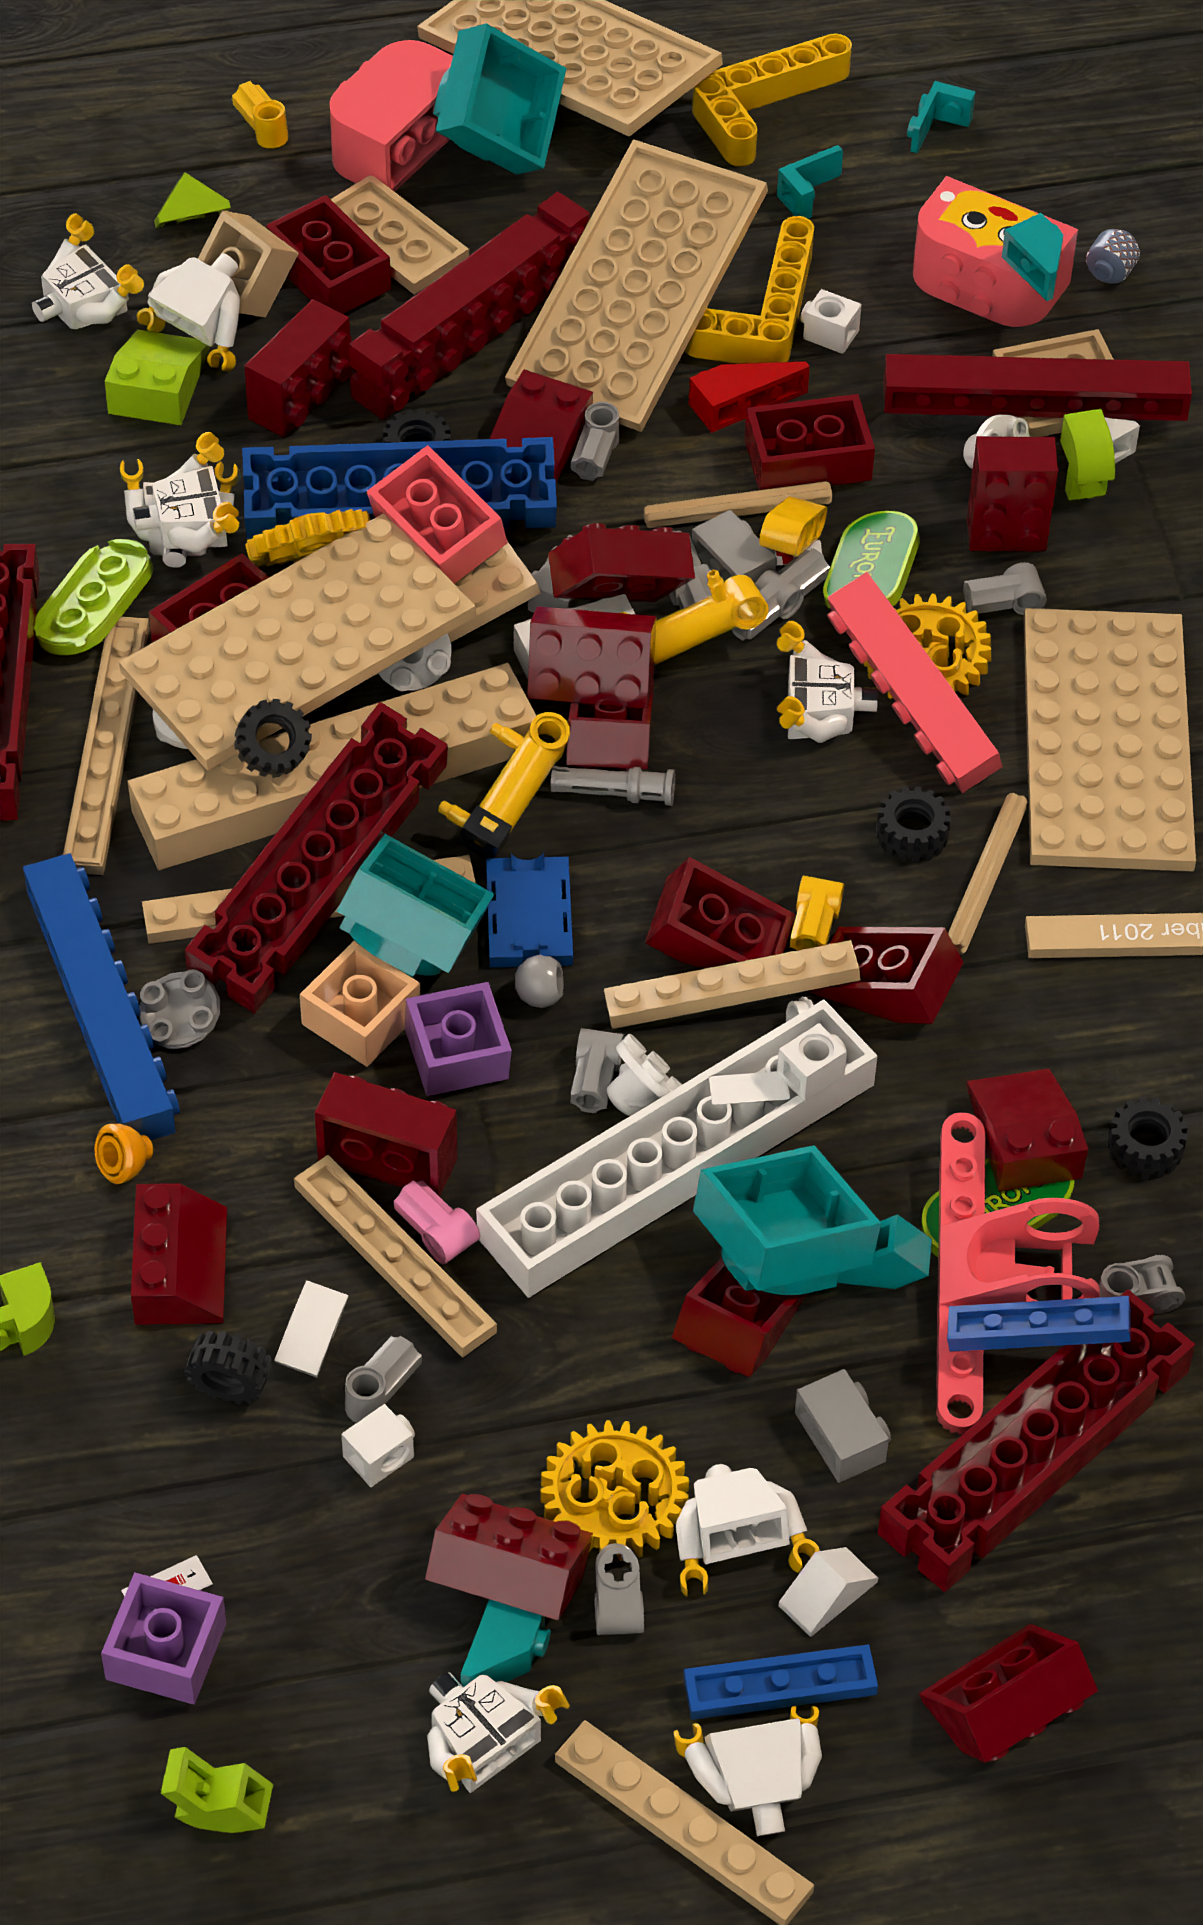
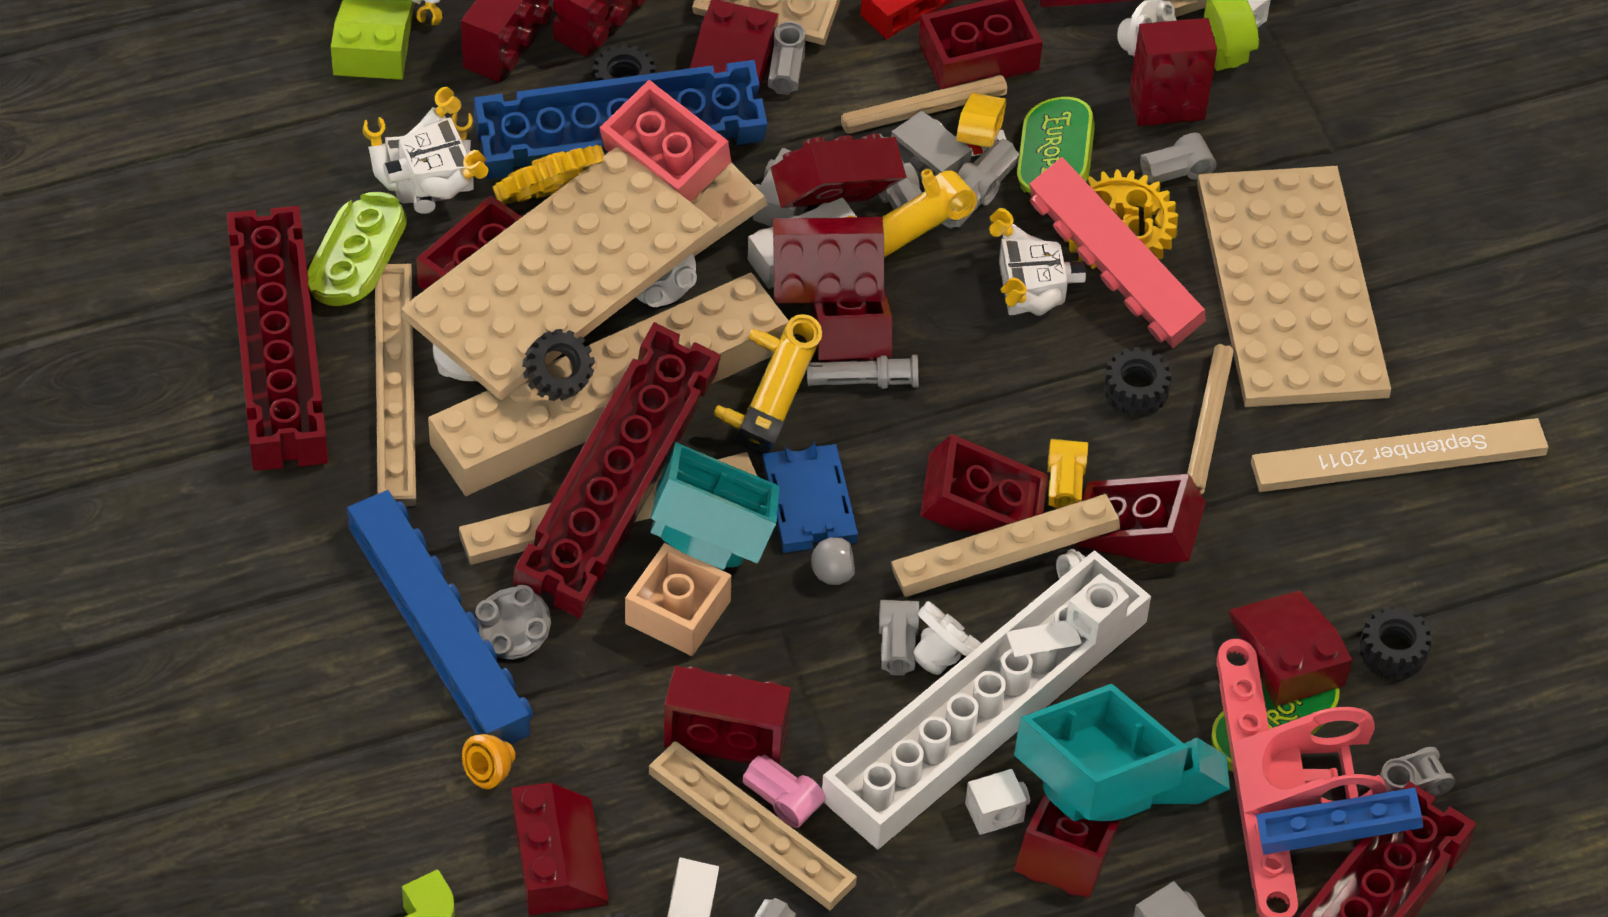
camera: 10 degrees left, 0 degrees up
medium lavender brick [404,982,512,1096] -> none
none -> white brick [965,769,1030,835]

